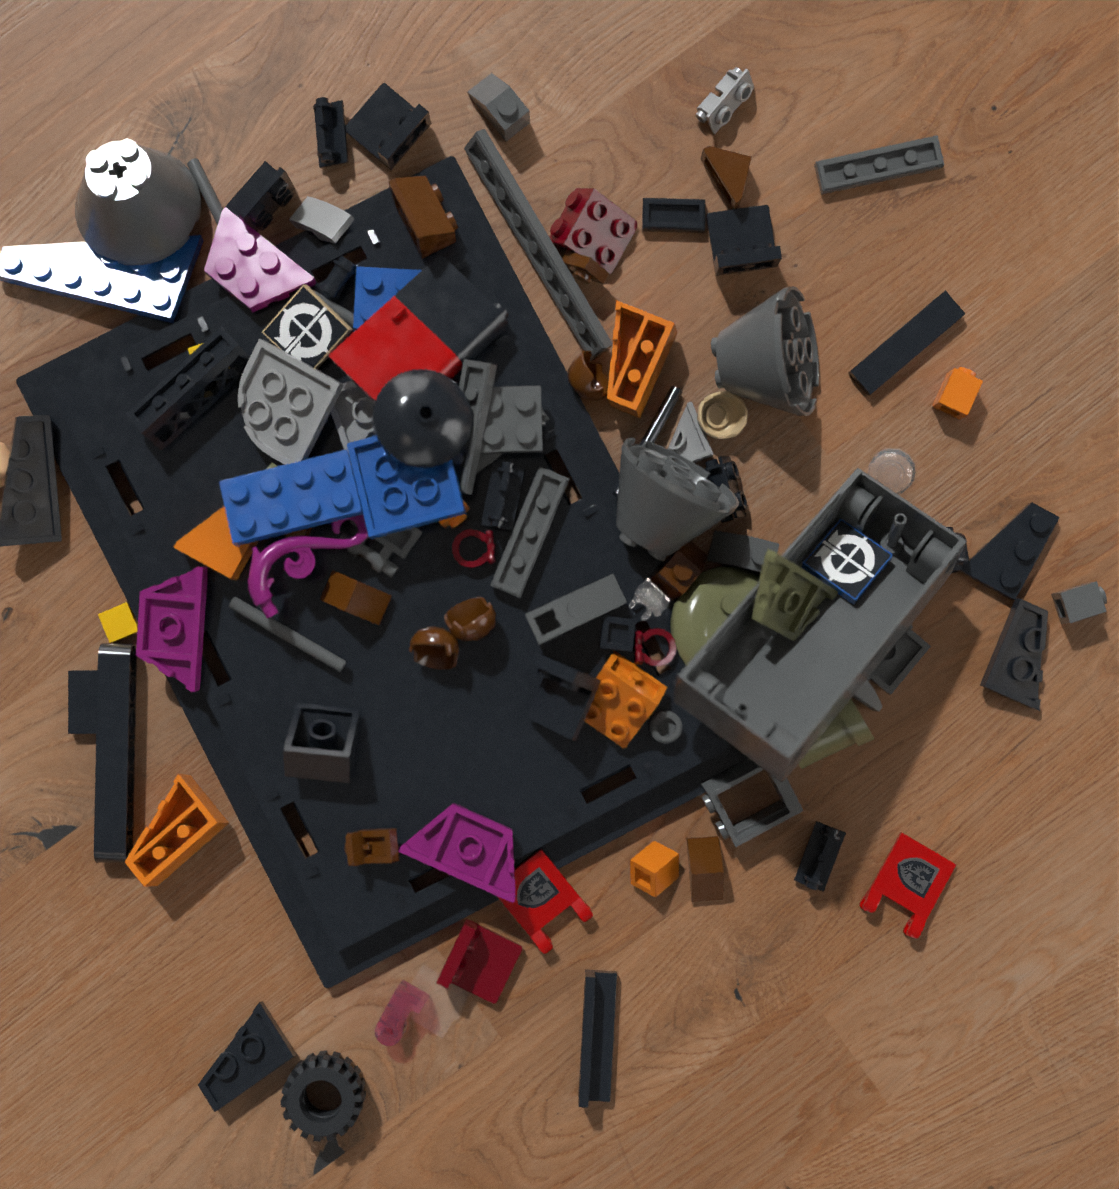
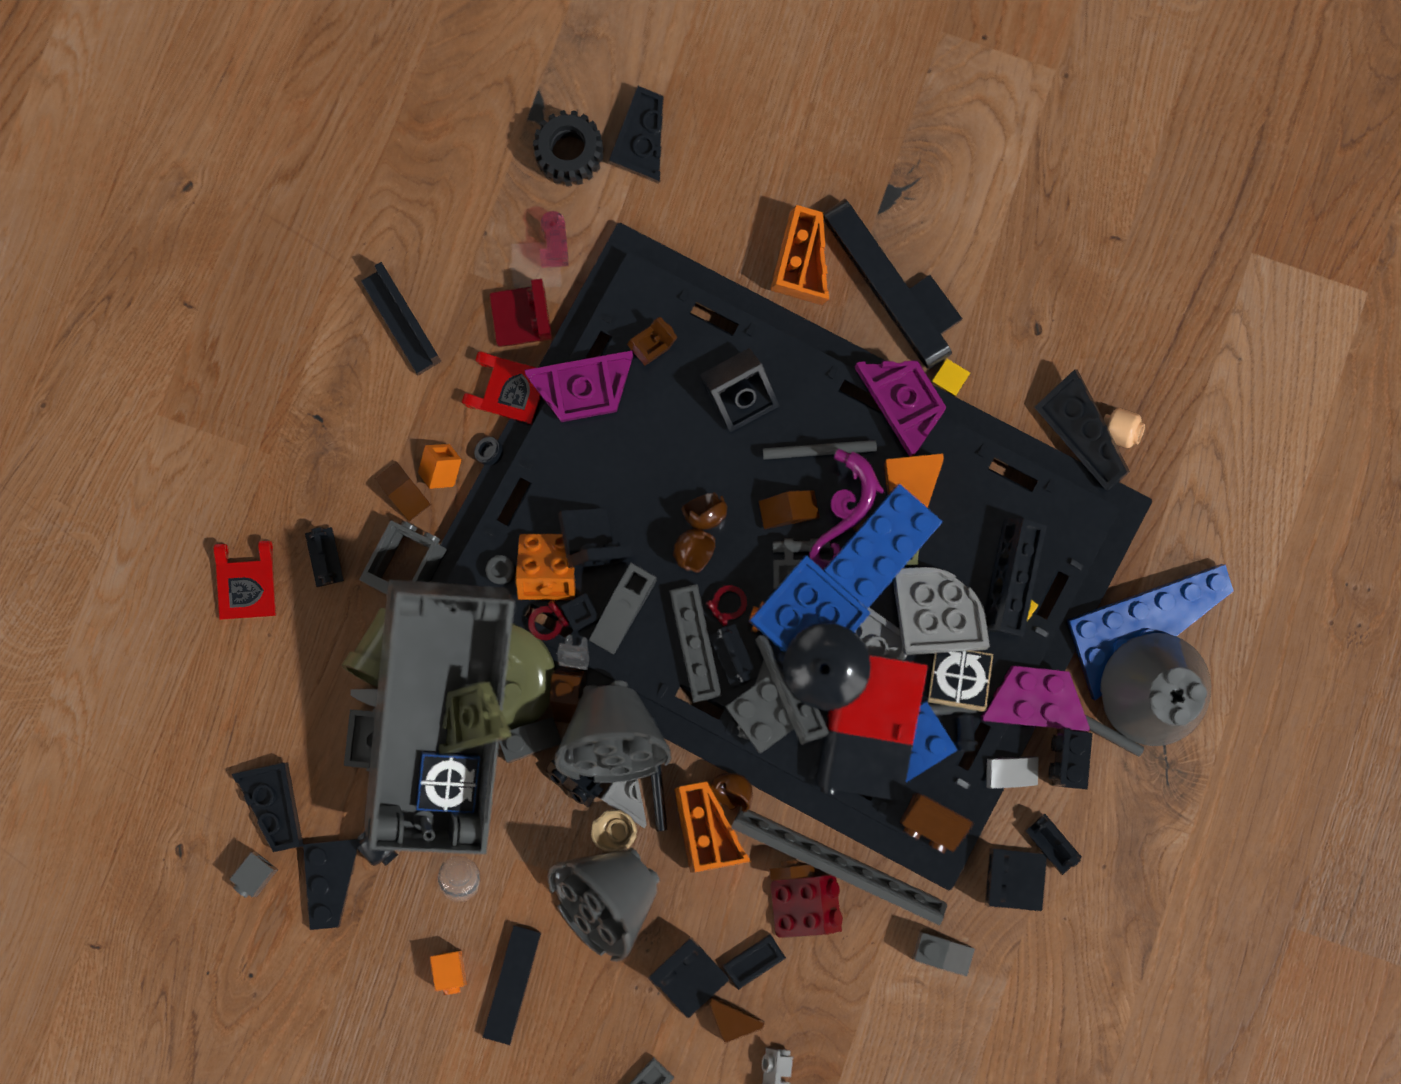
camera: 150 degrees right, 5 degrees down
none -> black tile [474,437,503,465]

